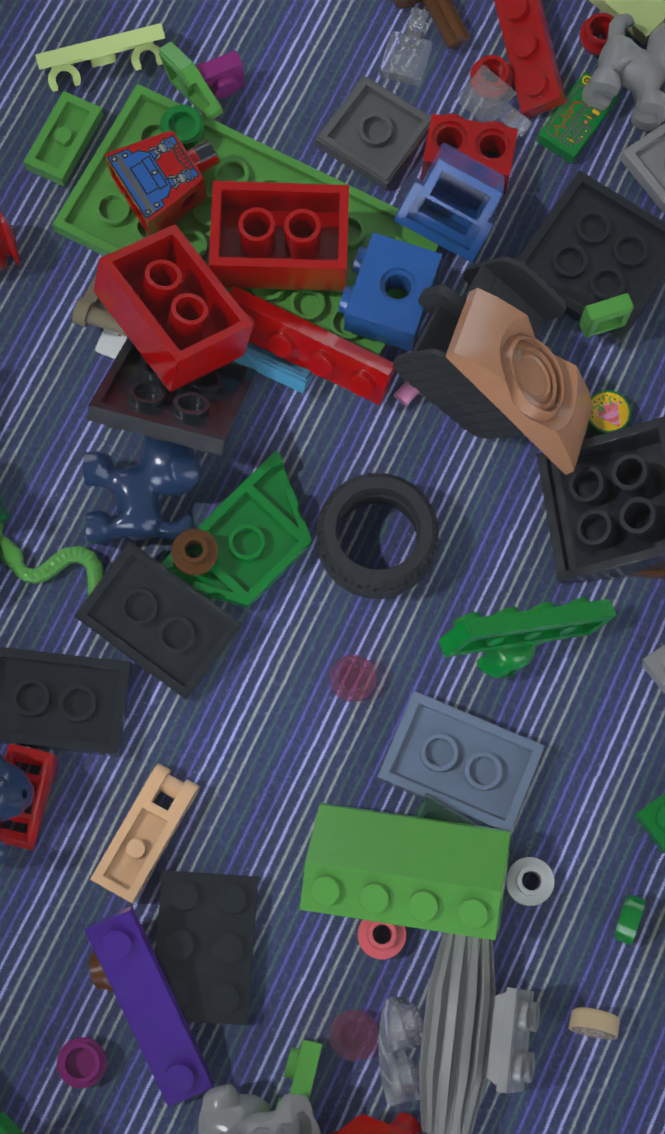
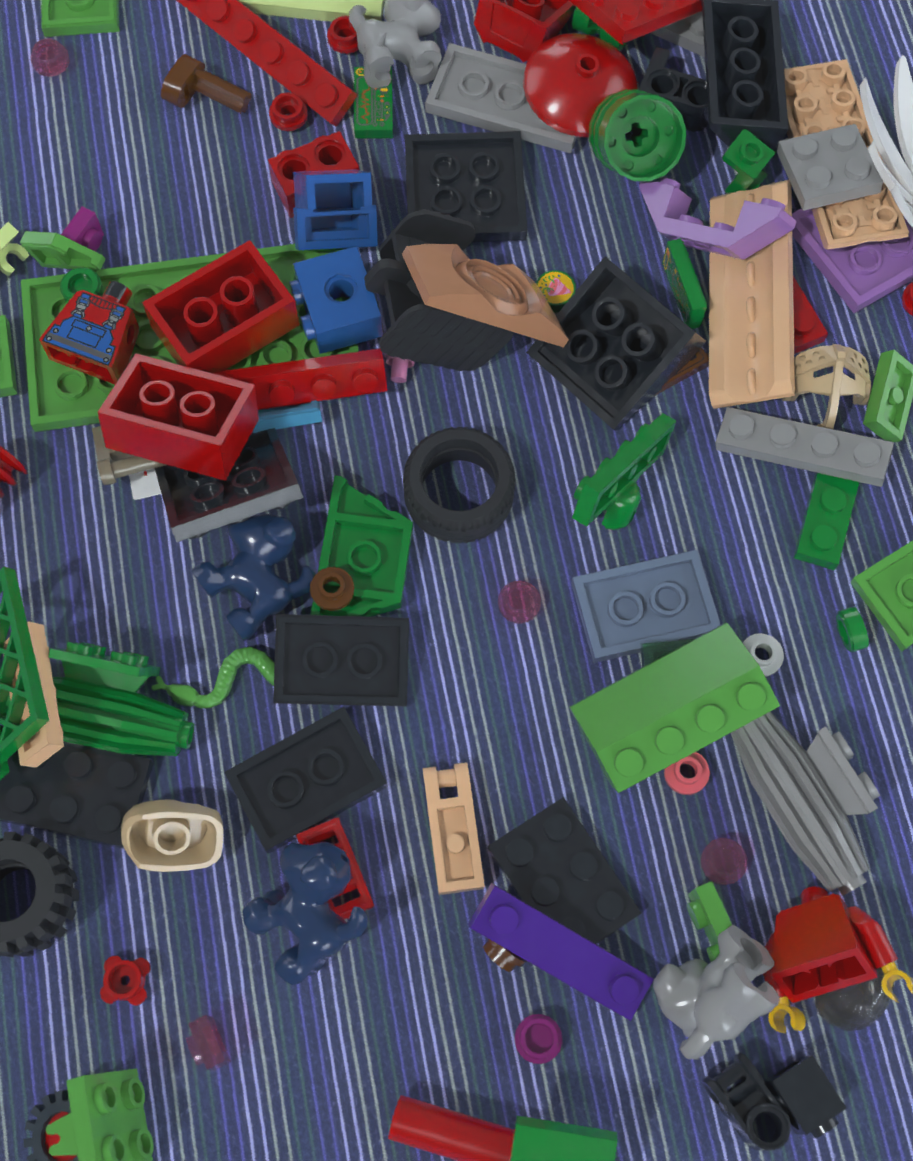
camera: 35 degrees left, 5 degrees down
dark grey tile [315,75,431,191] -> none
clear plate [379,7,433,87] -> none
clear slope [379,996,423,1107] -> none
clear plate [455,64,533,137] -> none
tan tile [569,1007,620,1040] -> none
bright green tile [579,293,634,338] -> none

